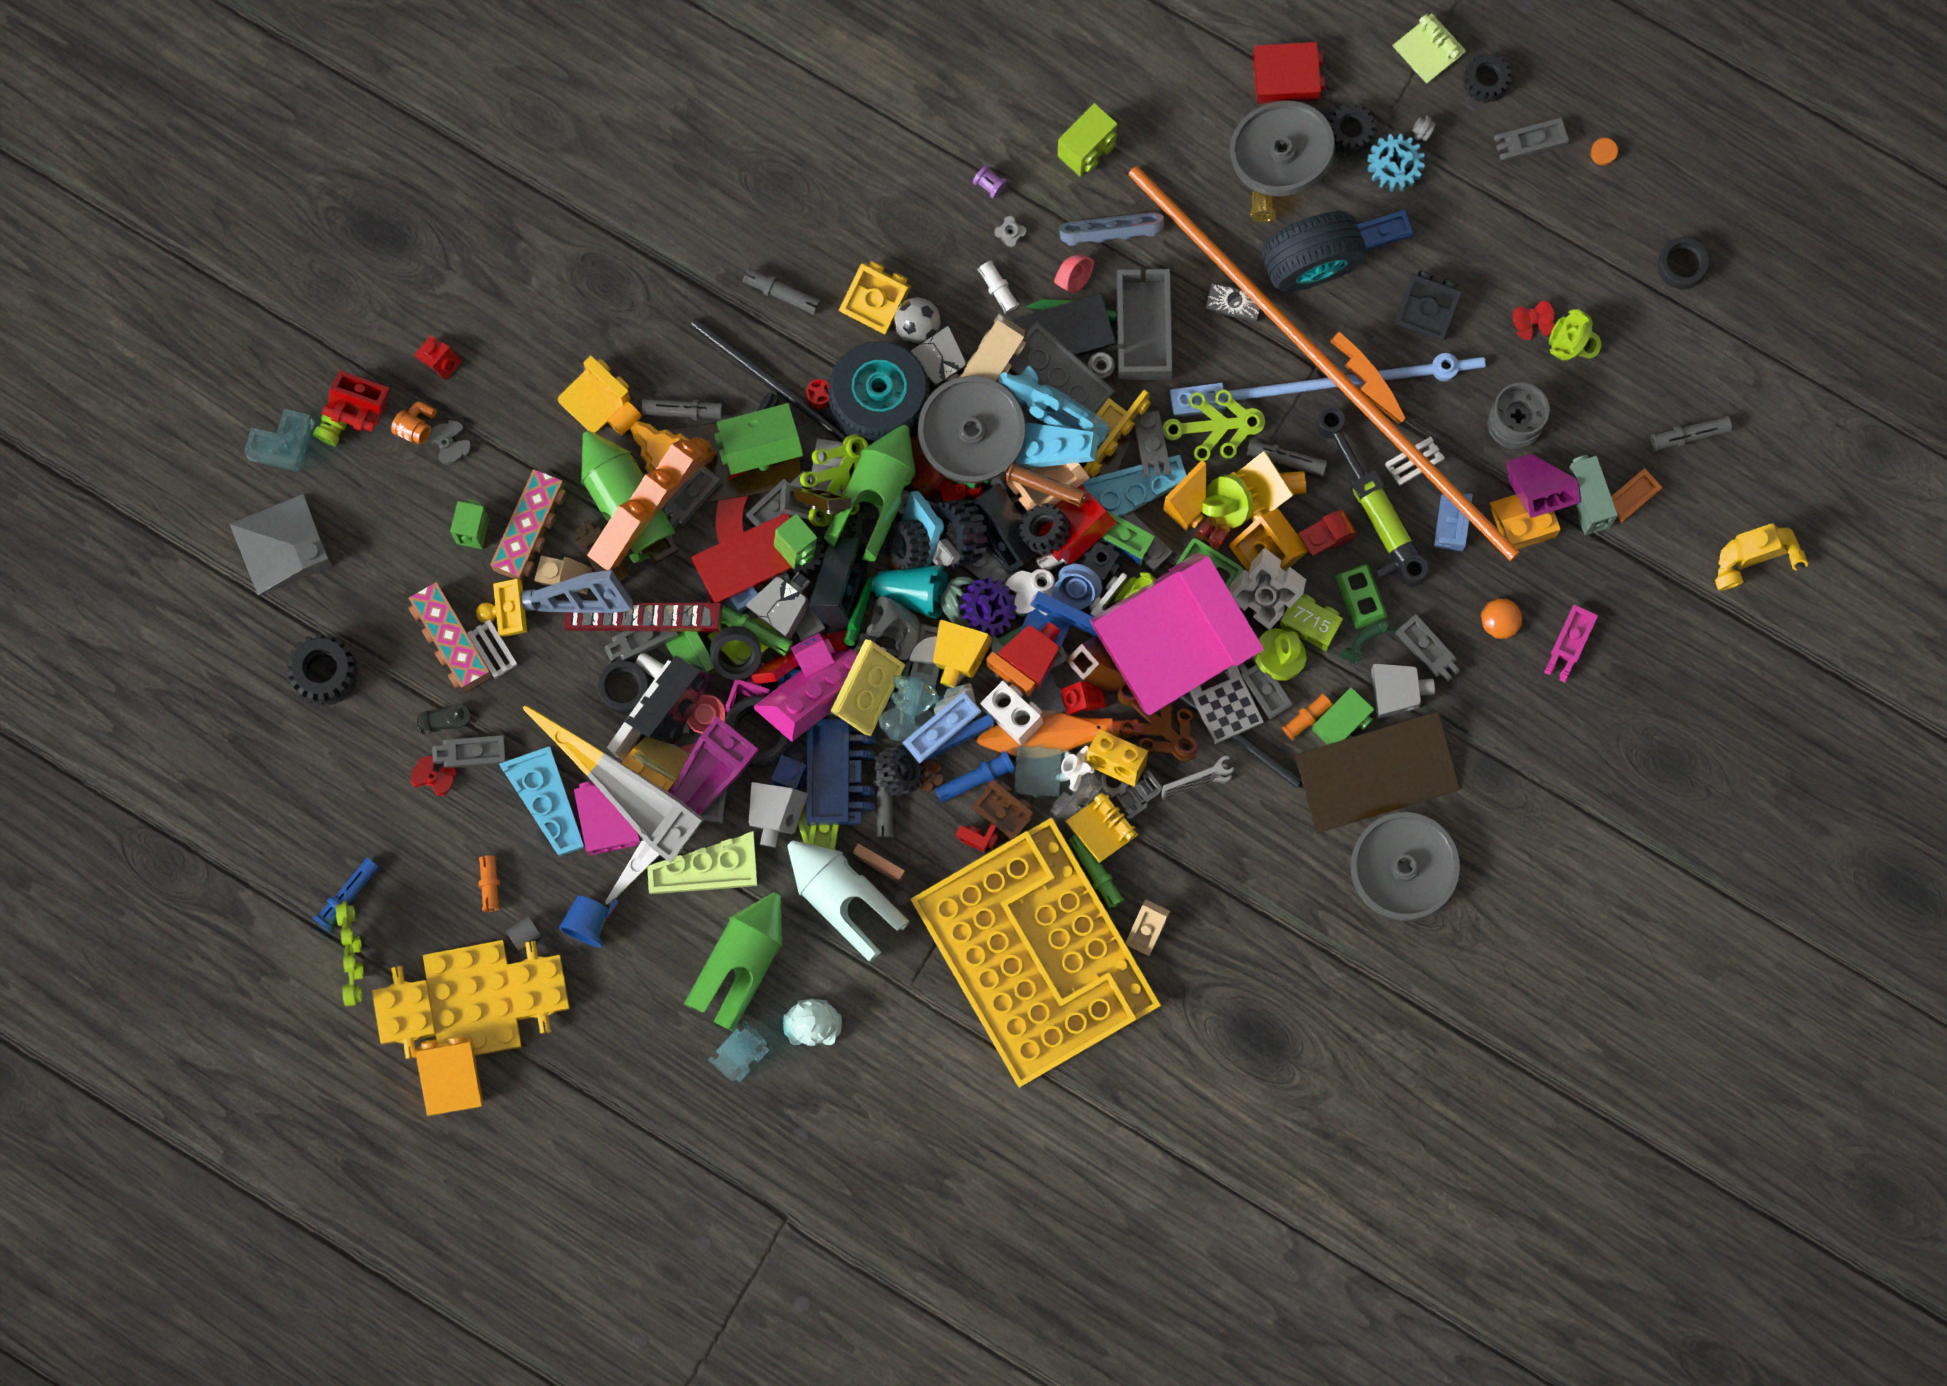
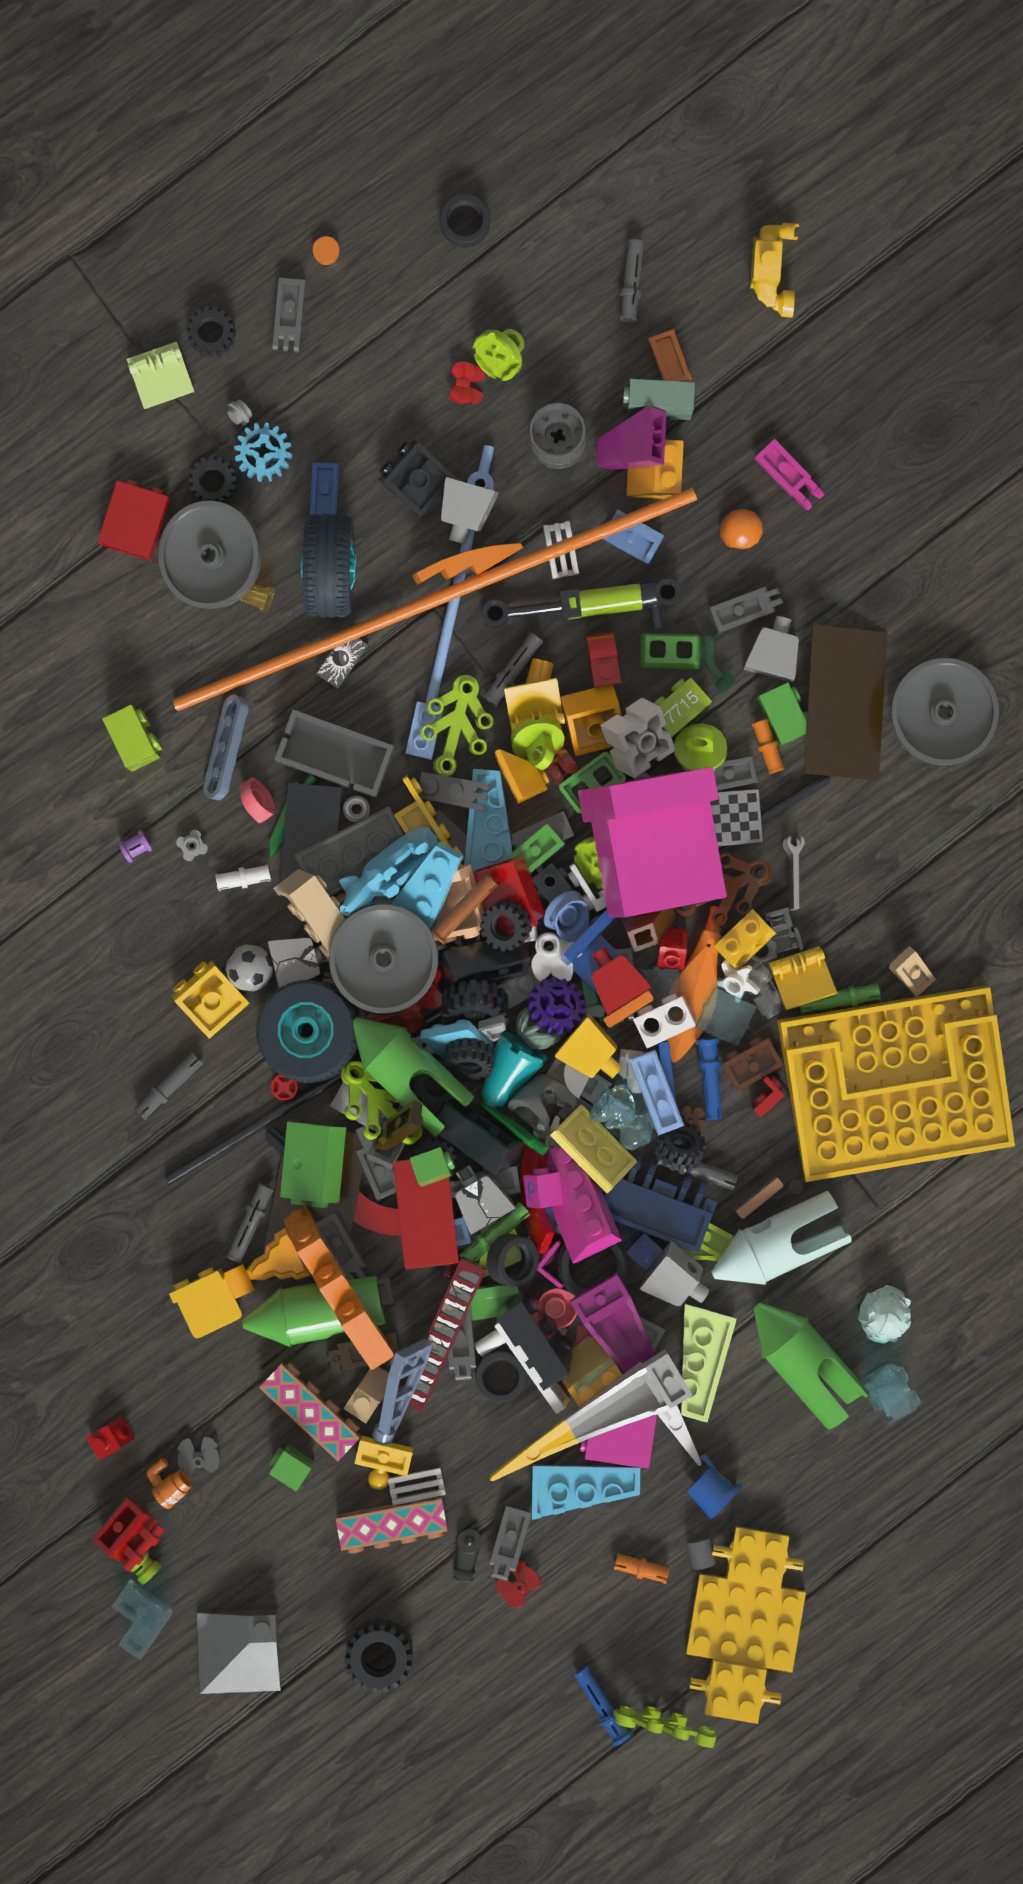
camera: 75 degrees left, 10 degrees up
light orange brick [416,1035,483,1116] -> none
none -> light grey torso [441,477,499,544]

